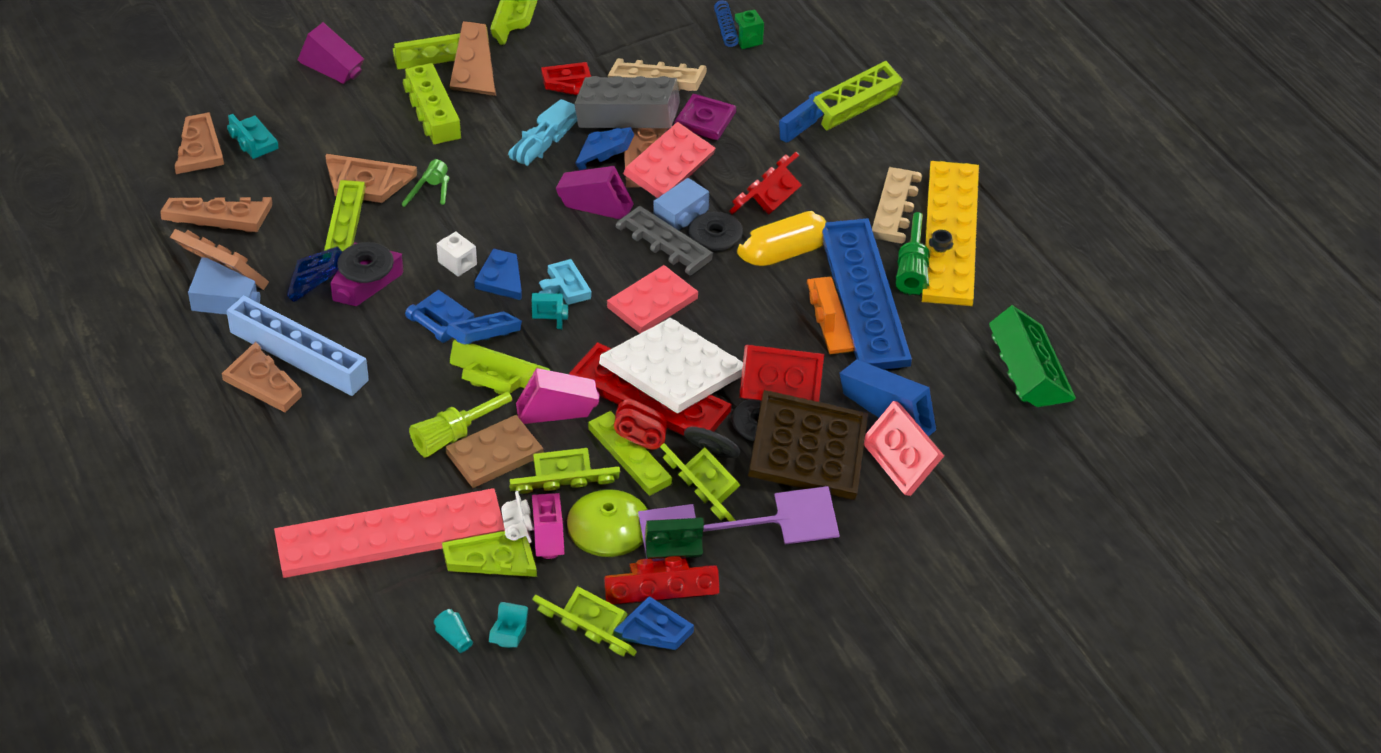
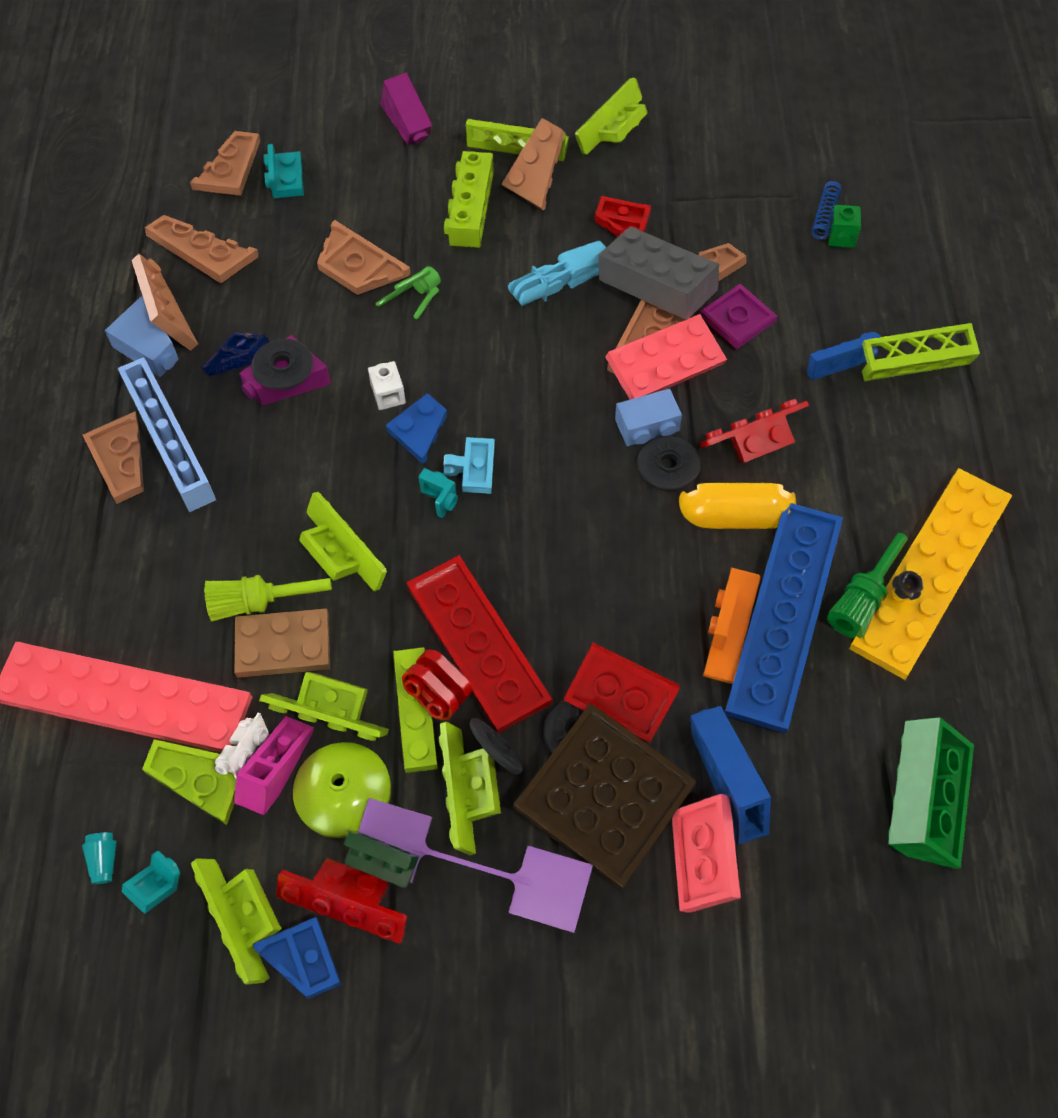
camera: 30 degrees right, 15 degrees up
lime plate [323,180,366,264] -> none
blue plate [405,290,474,343] -> none
blue plate [446,311,522,344] -> none
dark pink slope [516,368,599,424] -> none
magenta slope [556,166,634,219] -> none
blue wing [576,127,634,171] -> none
white plate [599,318,743,413] -> none
coral plate [607,265,698,334] -> none
tan hinge [608,58,707,91] -> none
dark grey hinge [616,206,713,276] -> none
tan hinge [872,167,922,243] -> none

